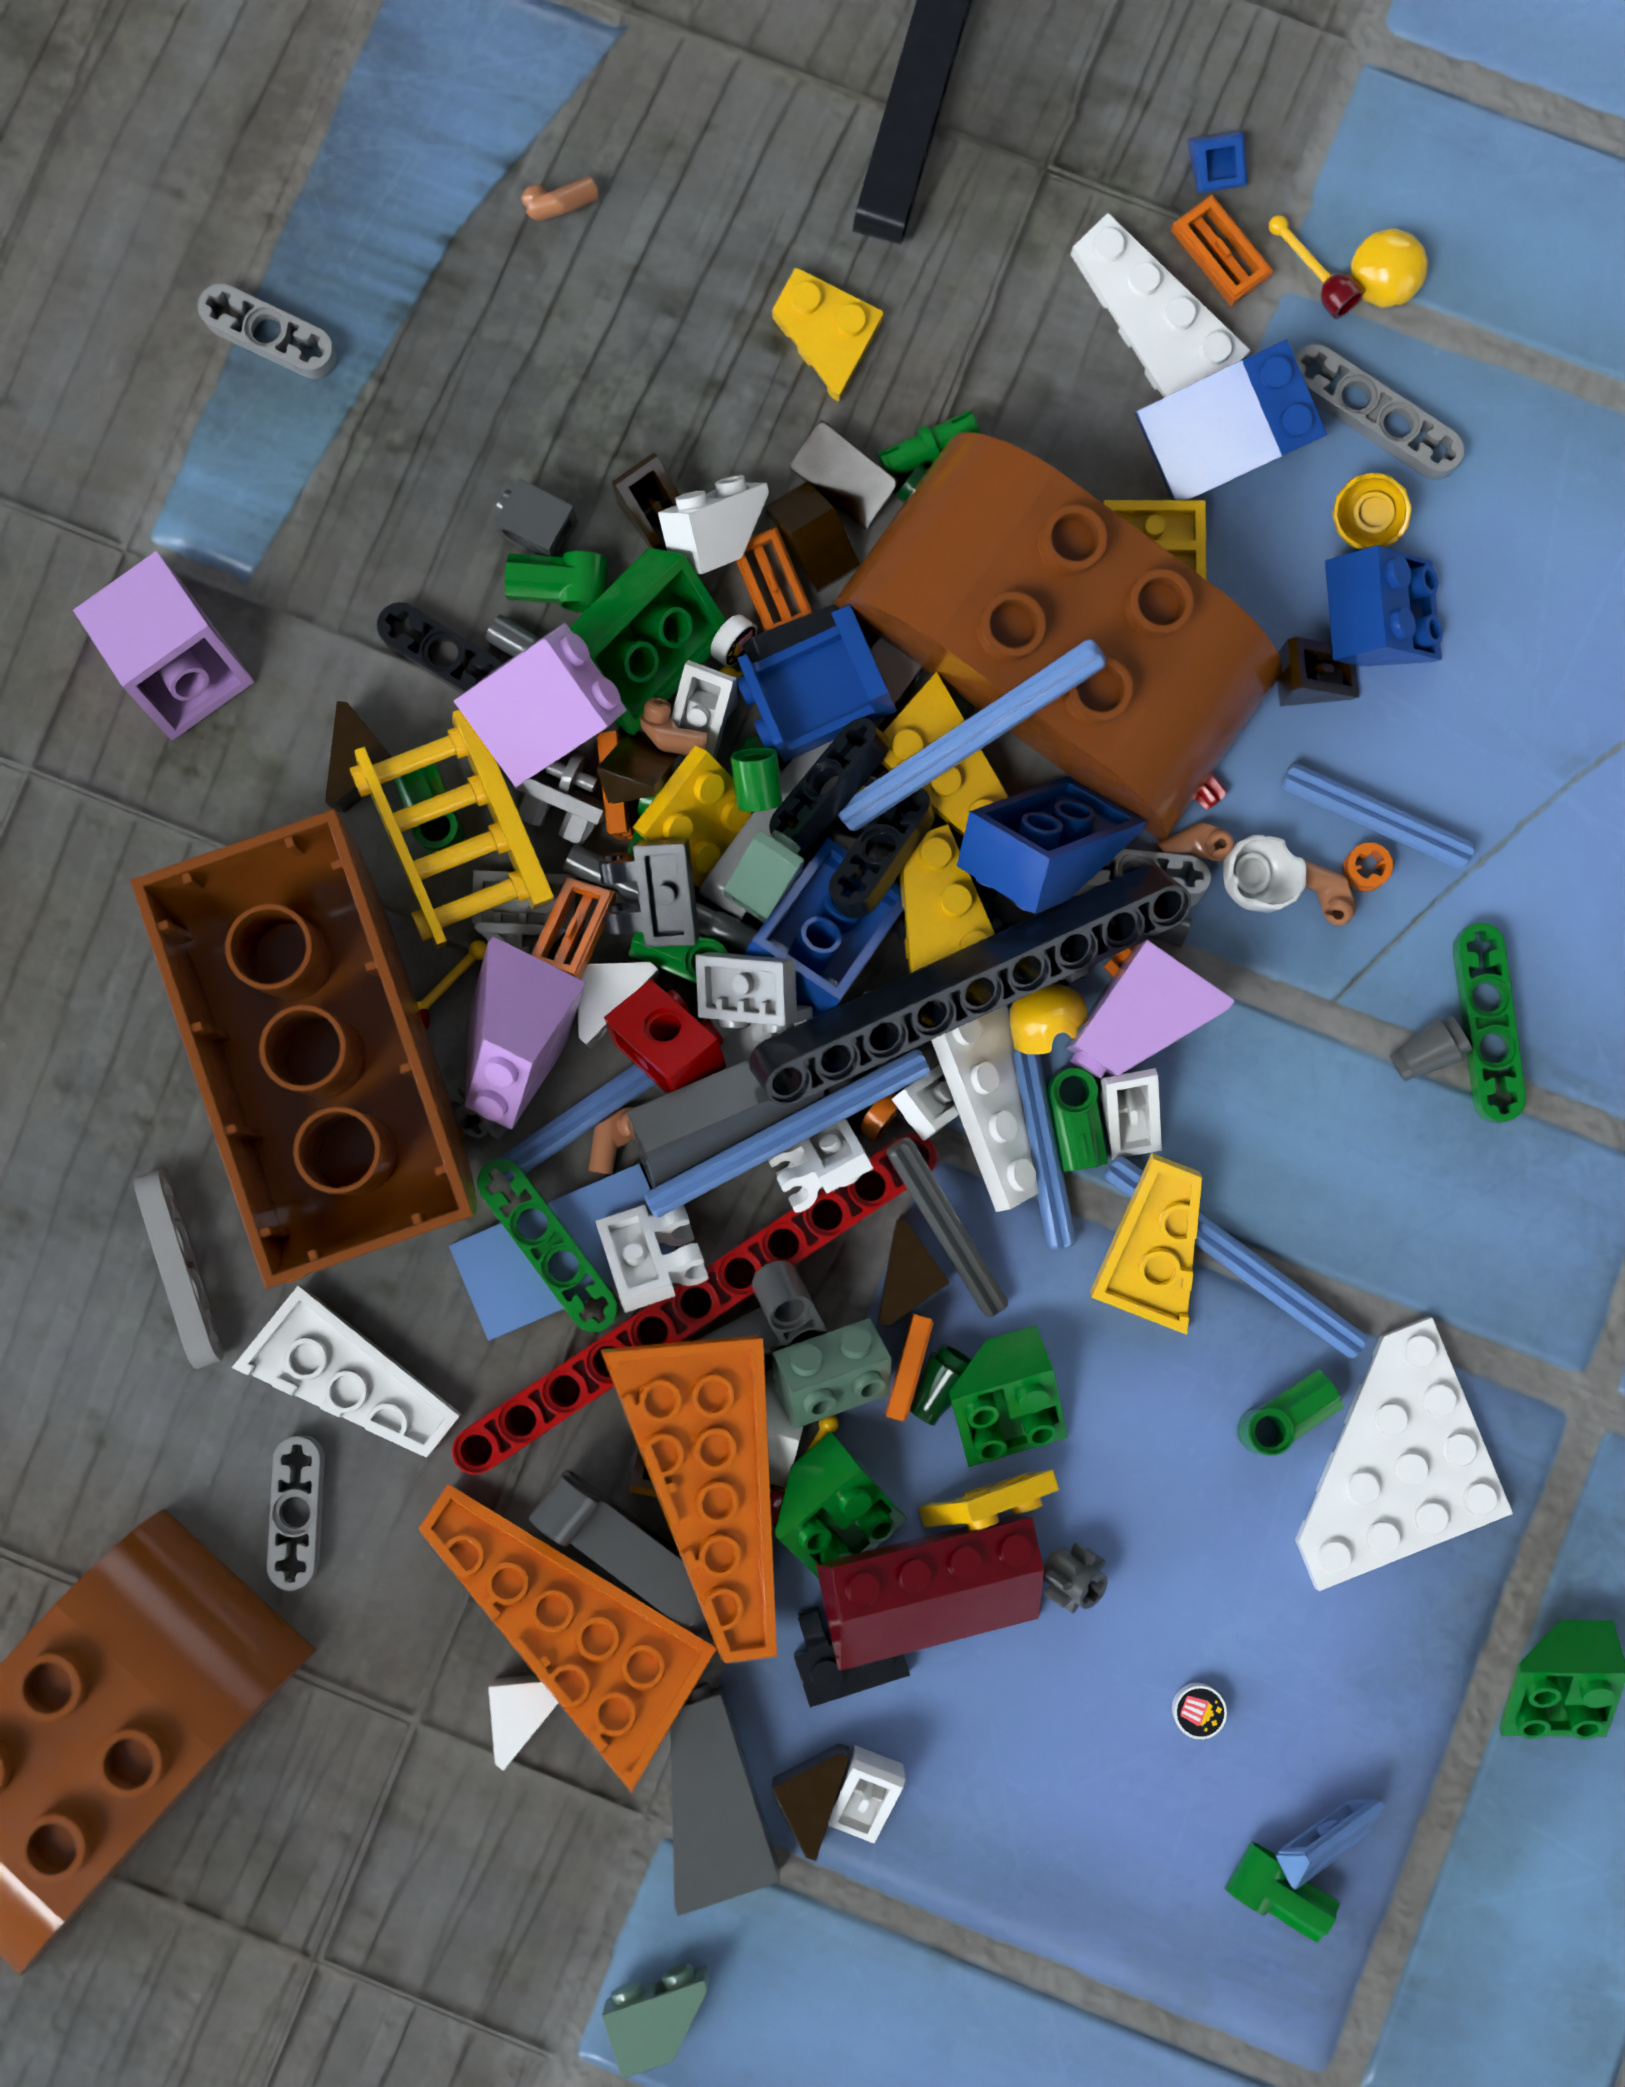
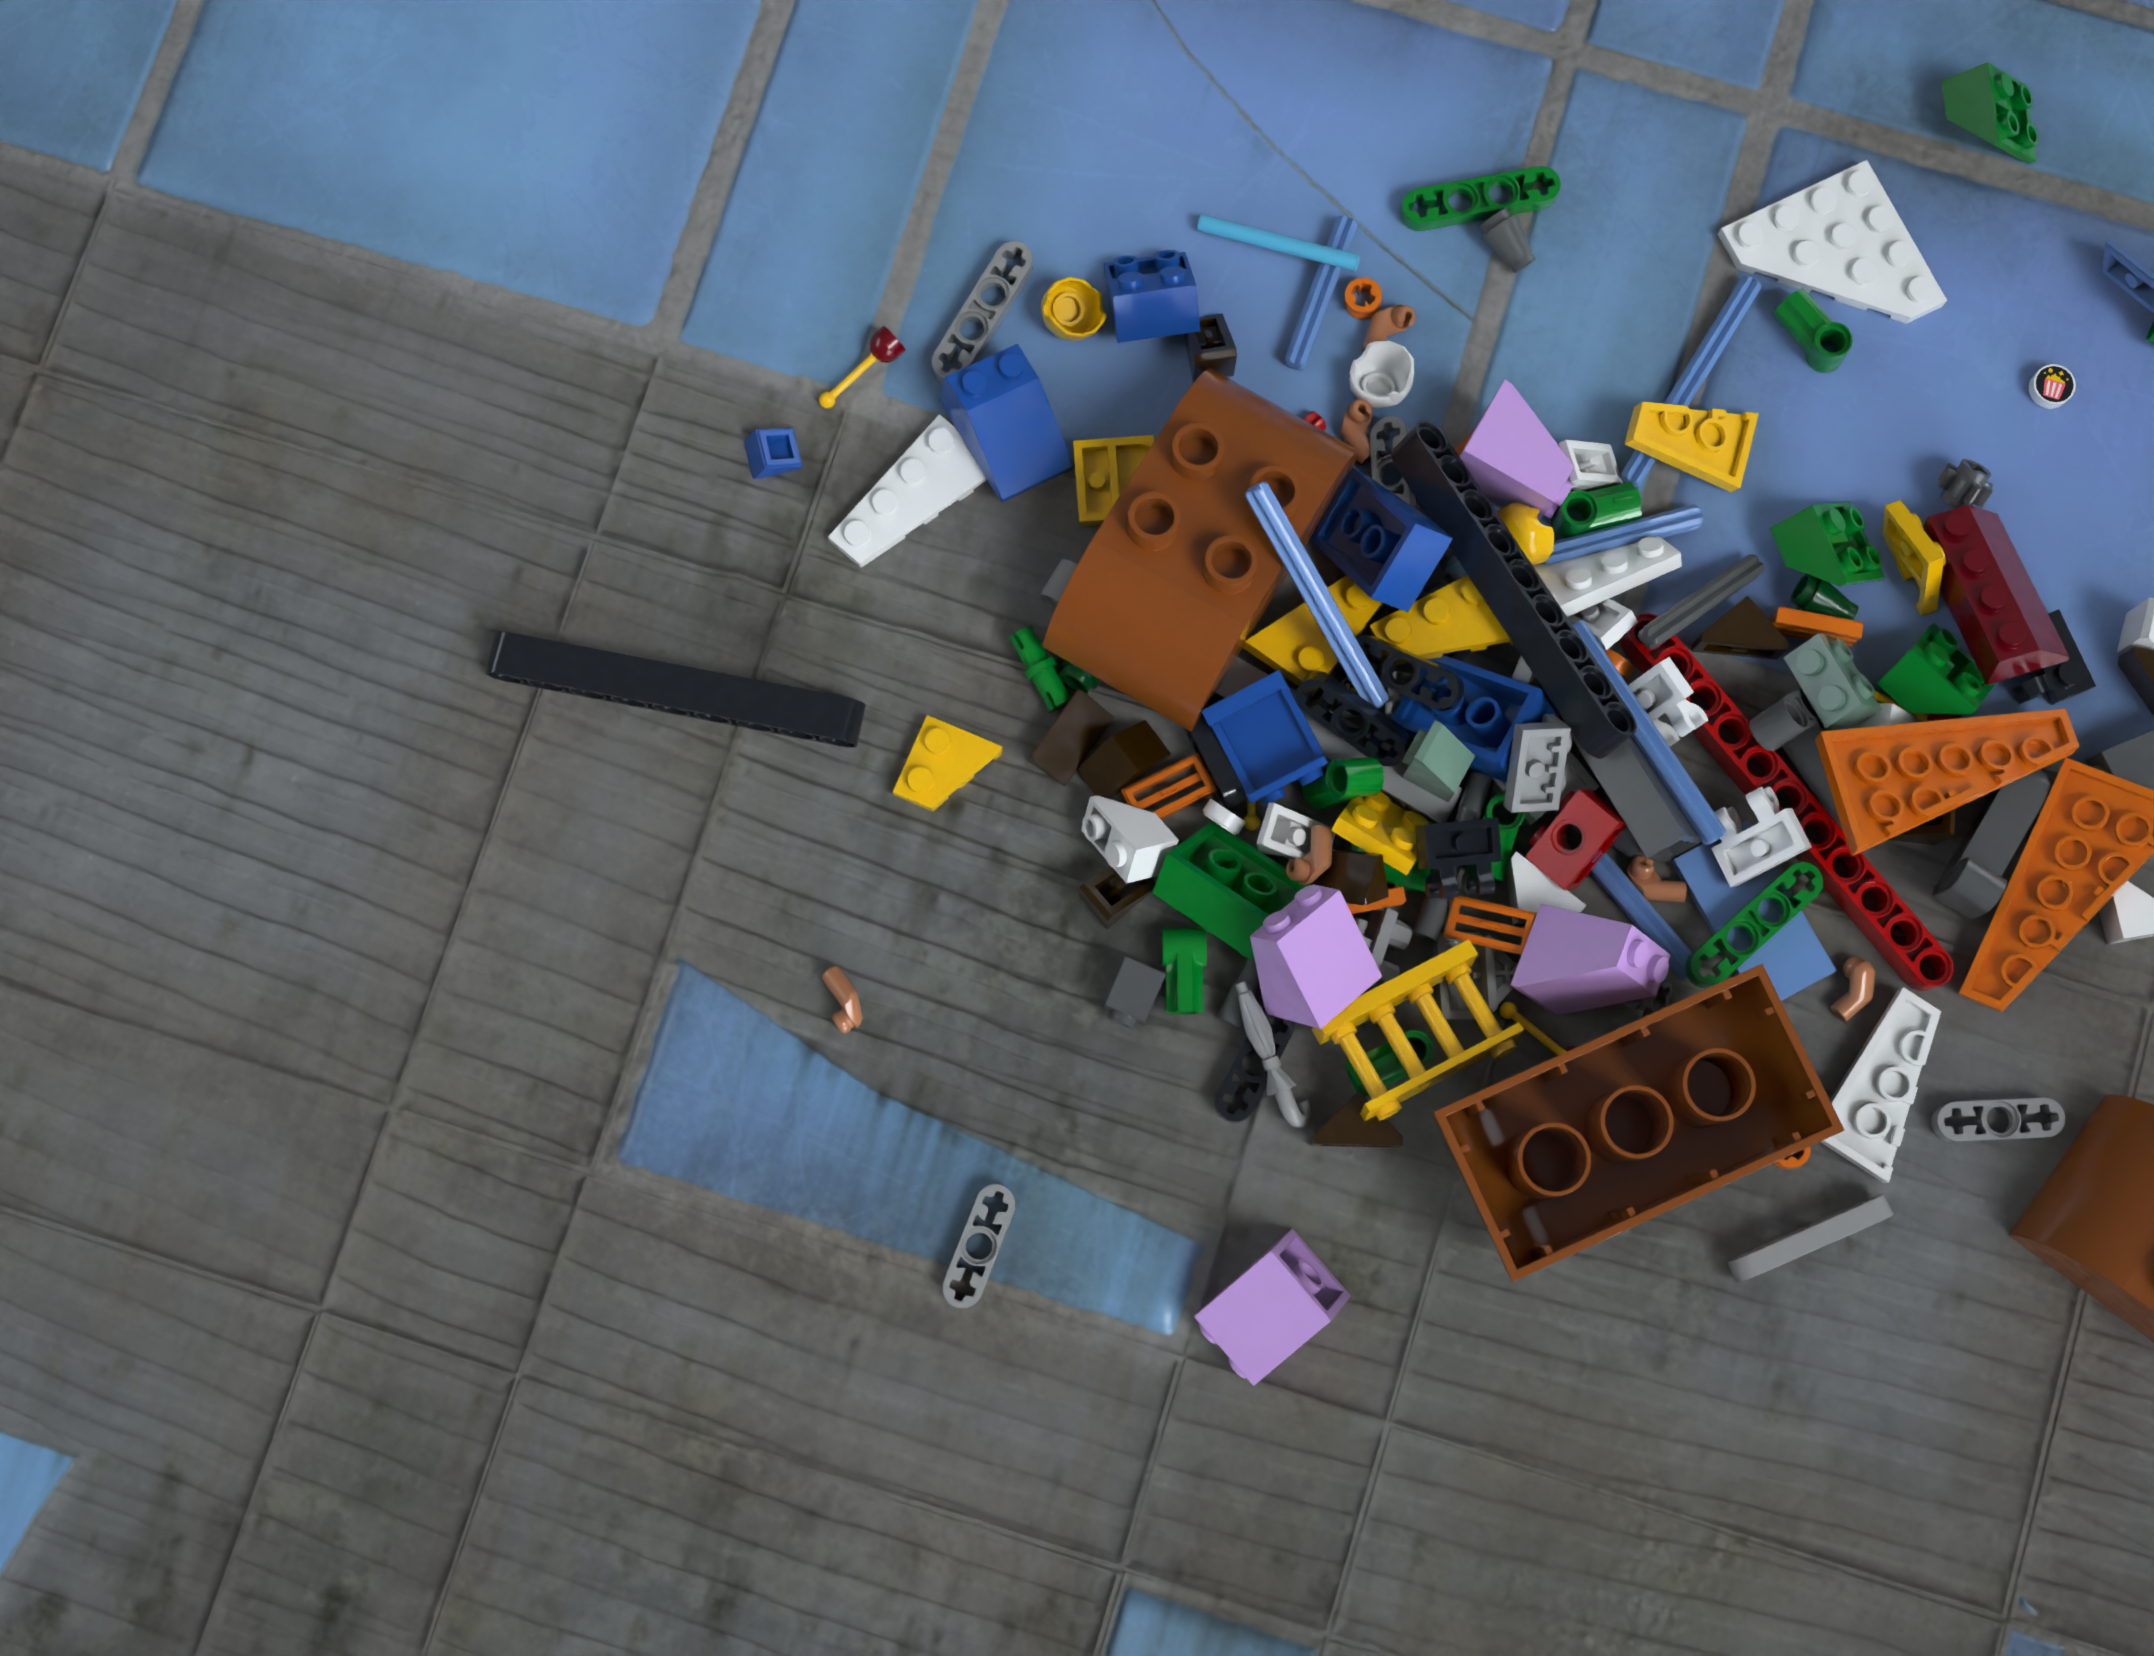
camera: 95 degrees left, 5 degrees down
orange tile [1170,195,1274,307] -> none
yellow hair [1351,228,1428,308] -> none
none -> medium azure bar [1197,214,1360,271]
none -> light grey piece [1235,981,1311,1127]
none -> nougat arm [1830,956,1876,1023]

